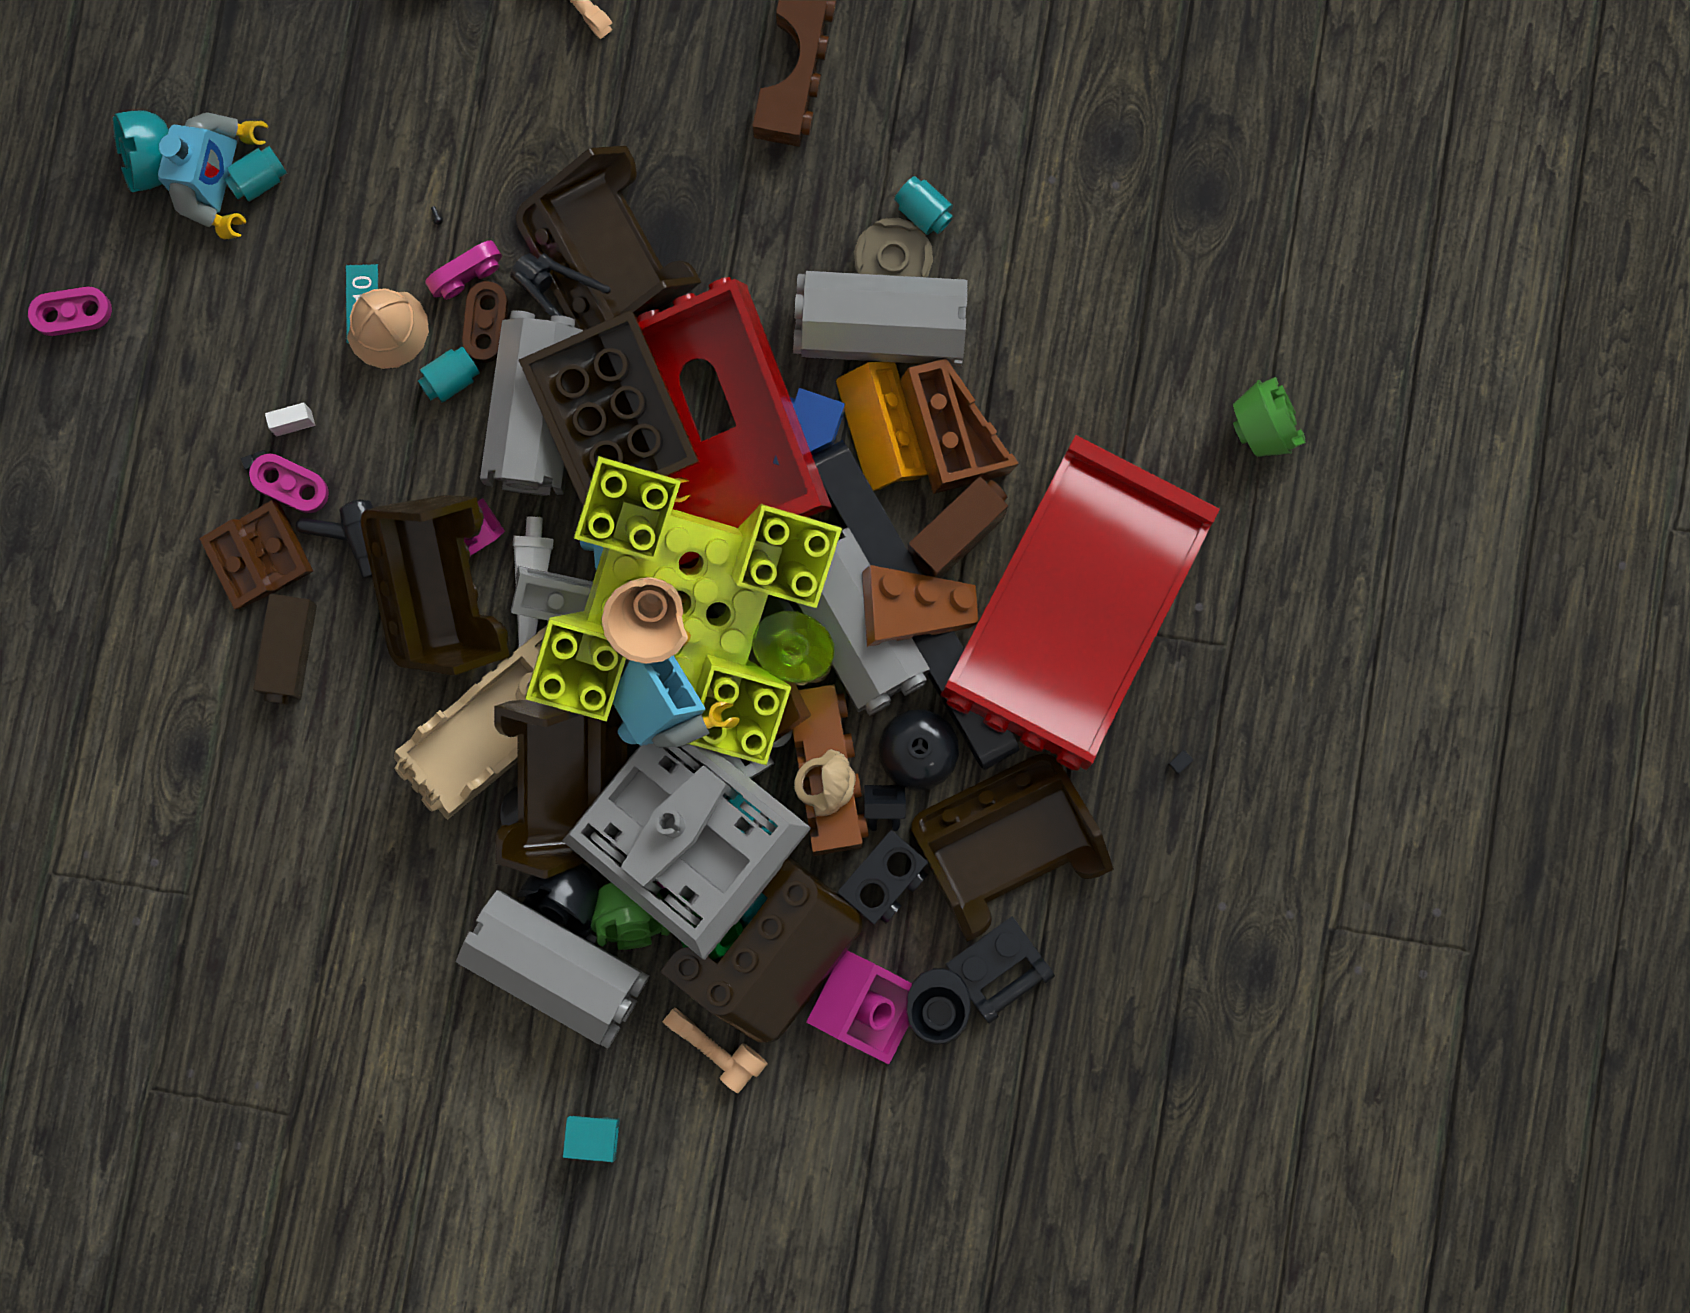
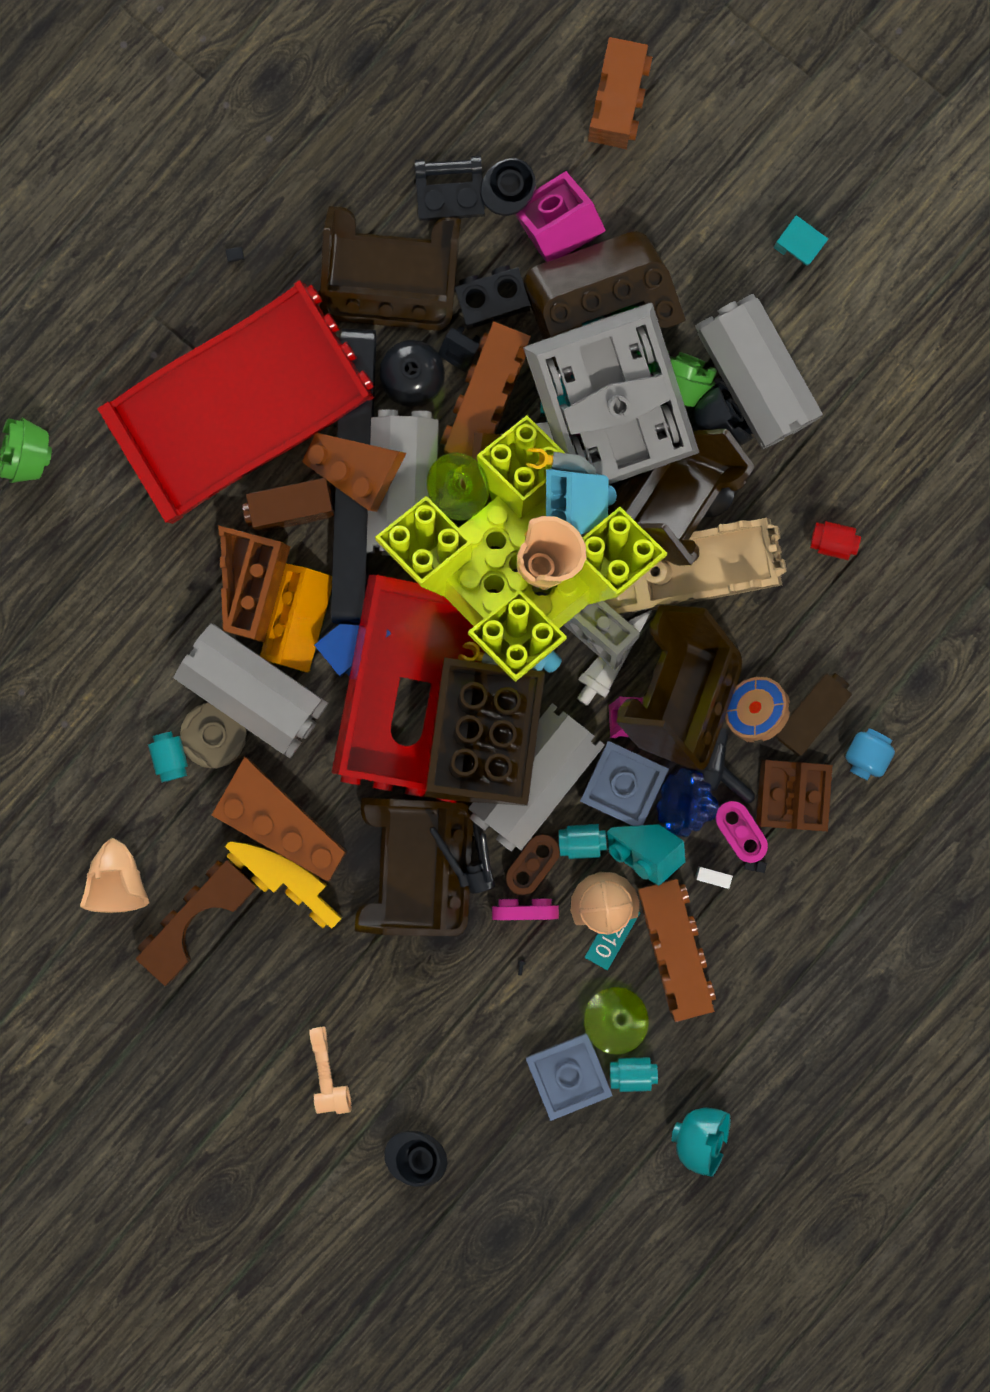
camera: 145 degrees left, 5 degrees up
dark pink plate [28,287,112,336] -> none
torso [158,113,268,239] -> none
light nougat brick [662,1008,768,1093] -> none
tan piece [794,749,856,816] -> none
none -> light nougat helmet [80,838,149,913]
none -> dark orange wedge [212,757,347,882]
none -> yellow slope [225,841,343,929]
none -> sand blue plate [525,1033,613,1121]
none -> sand blue plate [580,741,669,826]
none -> clear neon green dish [584,987,649,1055]
none -> dark orange wedge [588,37,653,149]
none -> teal slope [607,824,686,886]
none -> dark orange wedge [637,878,716,1022]
none -> clear blue plant [657,768,718,838]
none -> tile [725,677,790,742]
none -> red brick [810,521,861,560]
none -> dark azure head [845,728,895,780]

